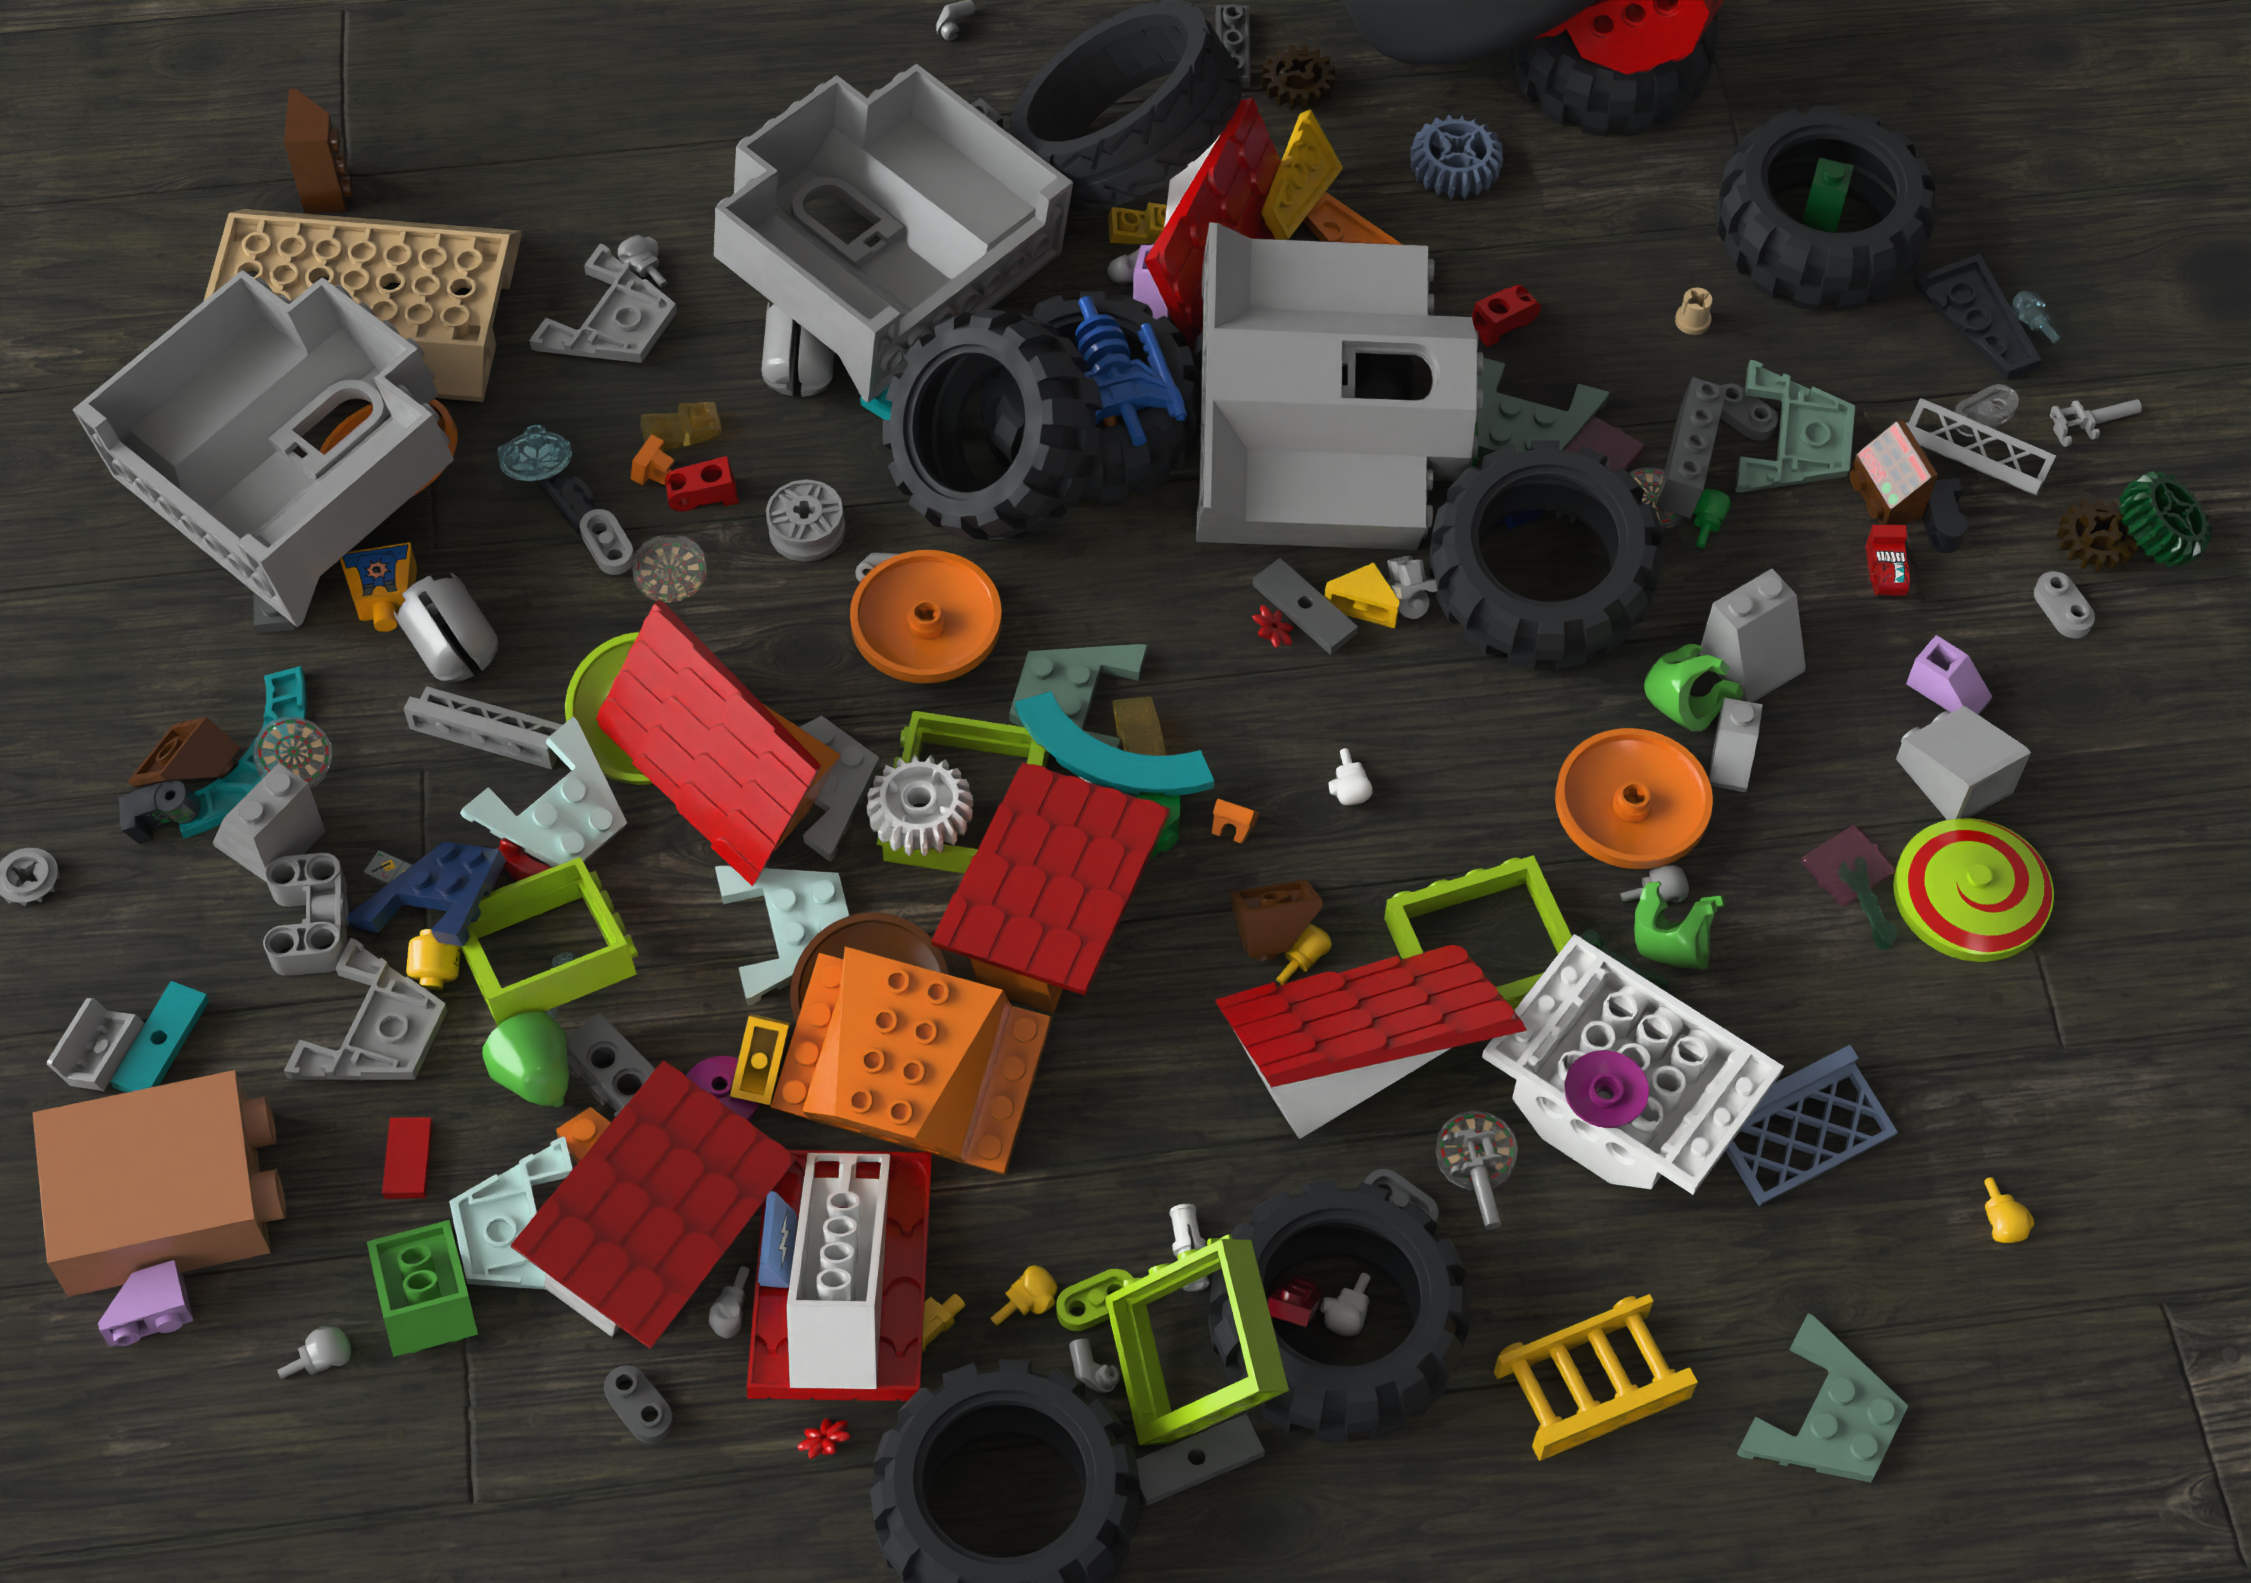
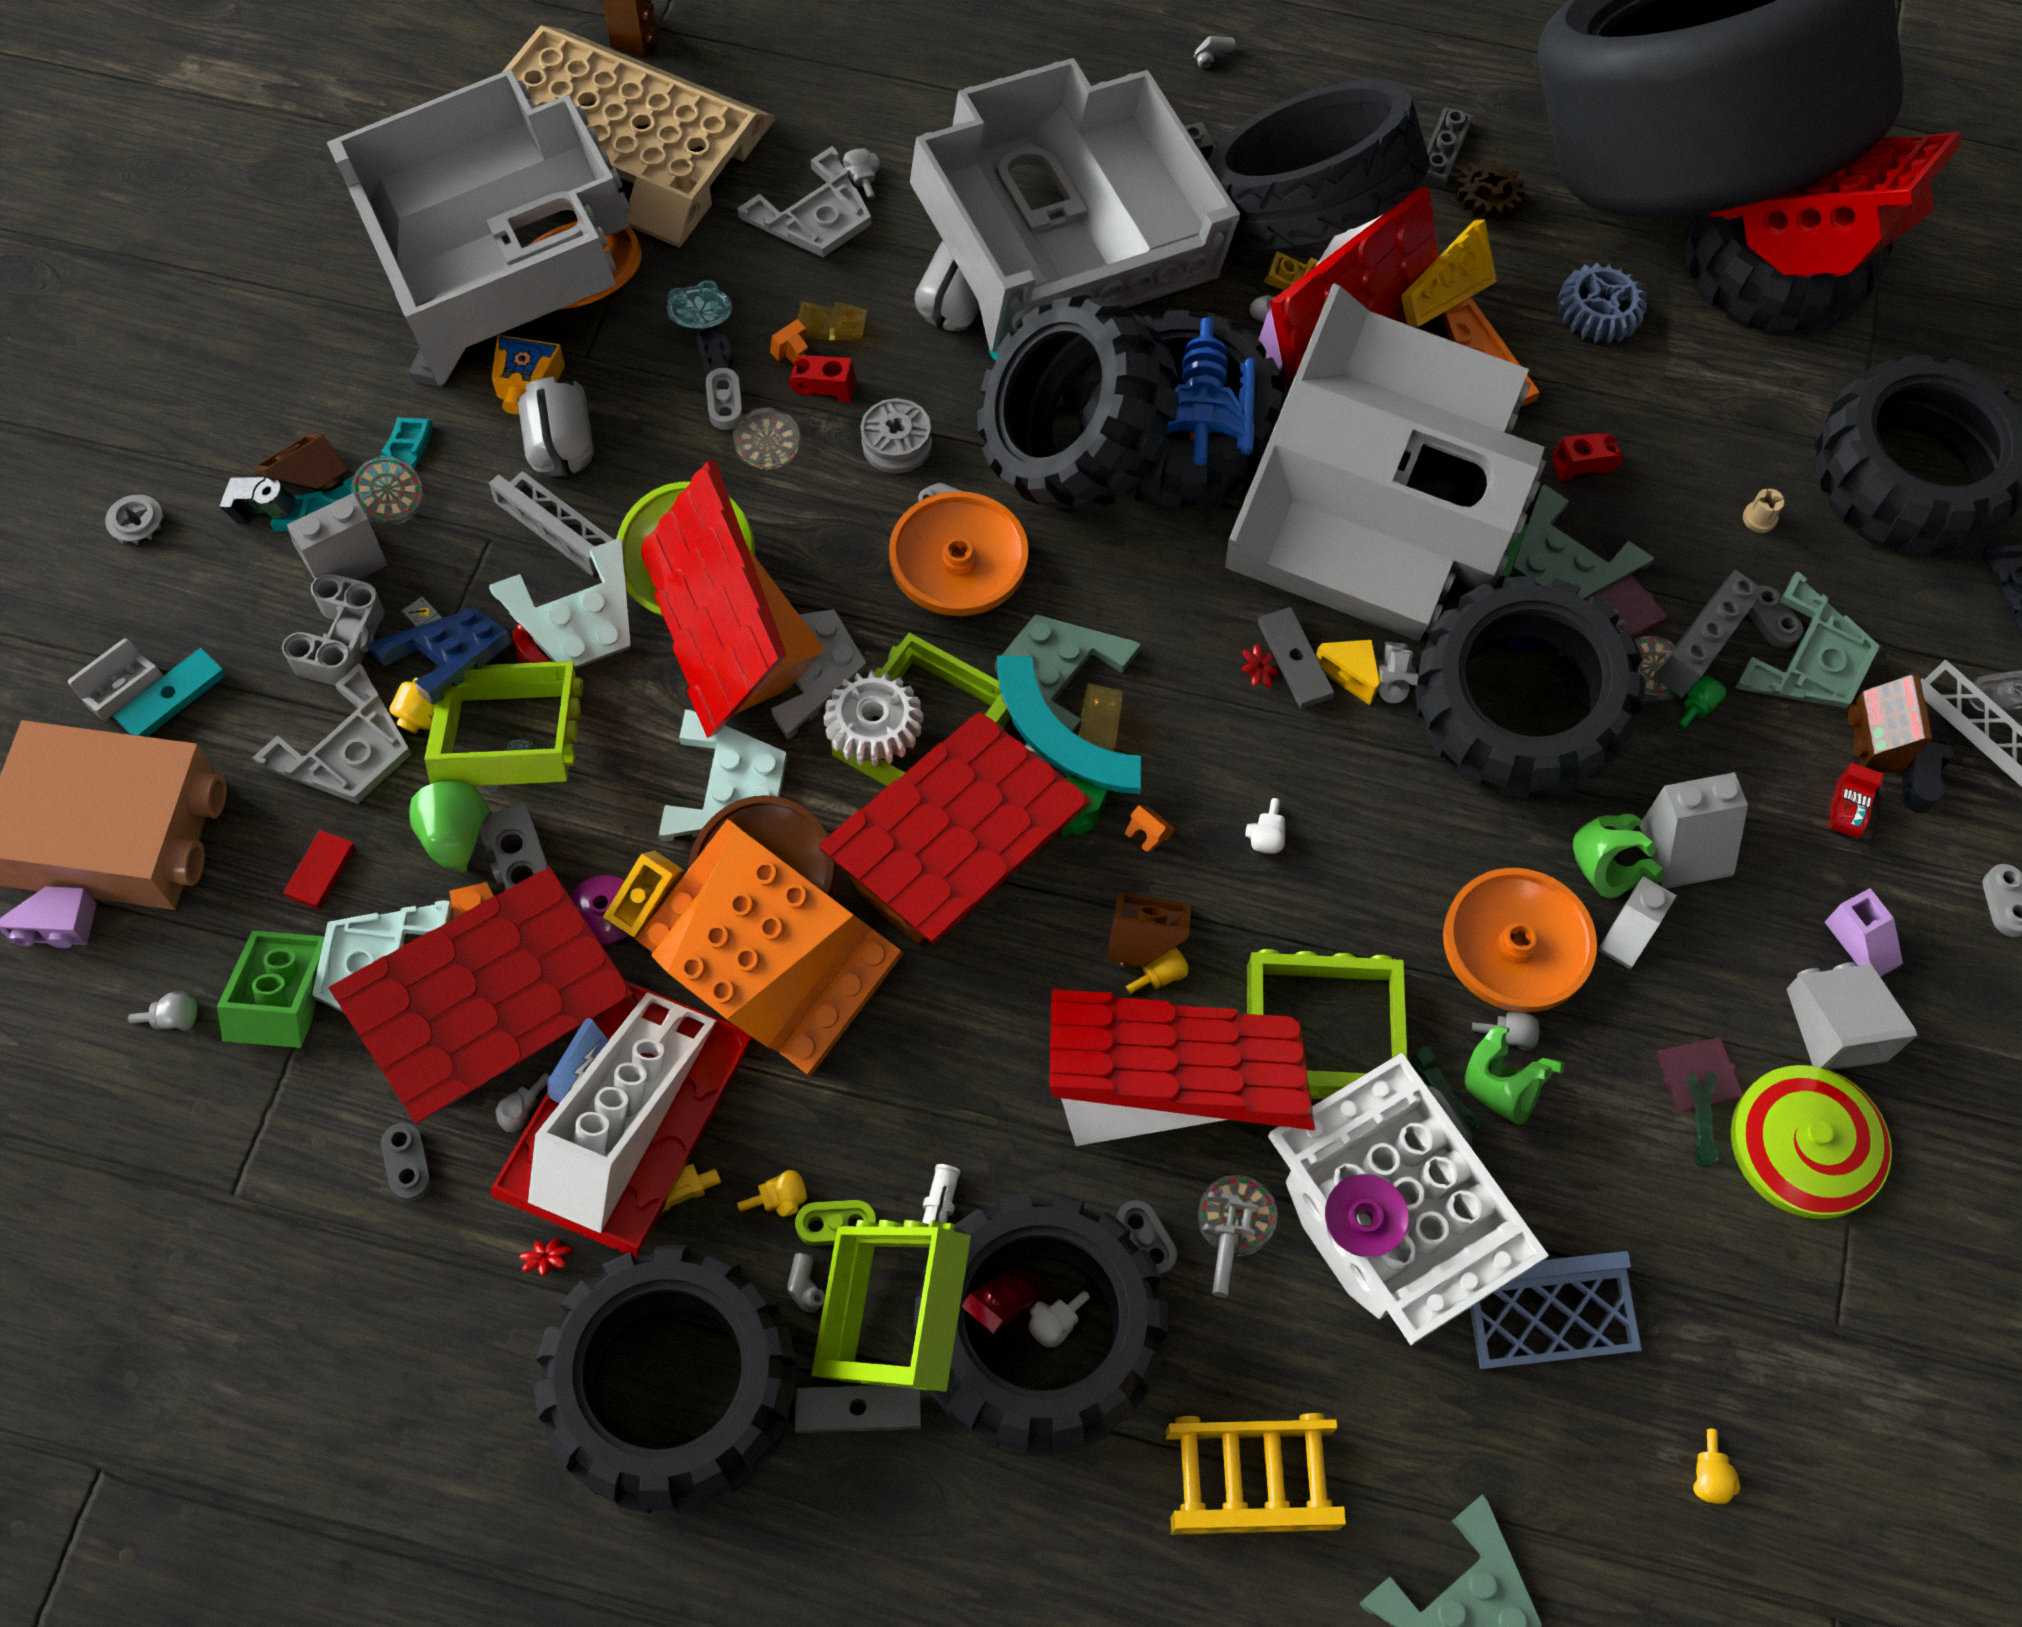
camera: 20 degrees right, 5 degrees up
dark green slope [1801,158,1854,233] -> none

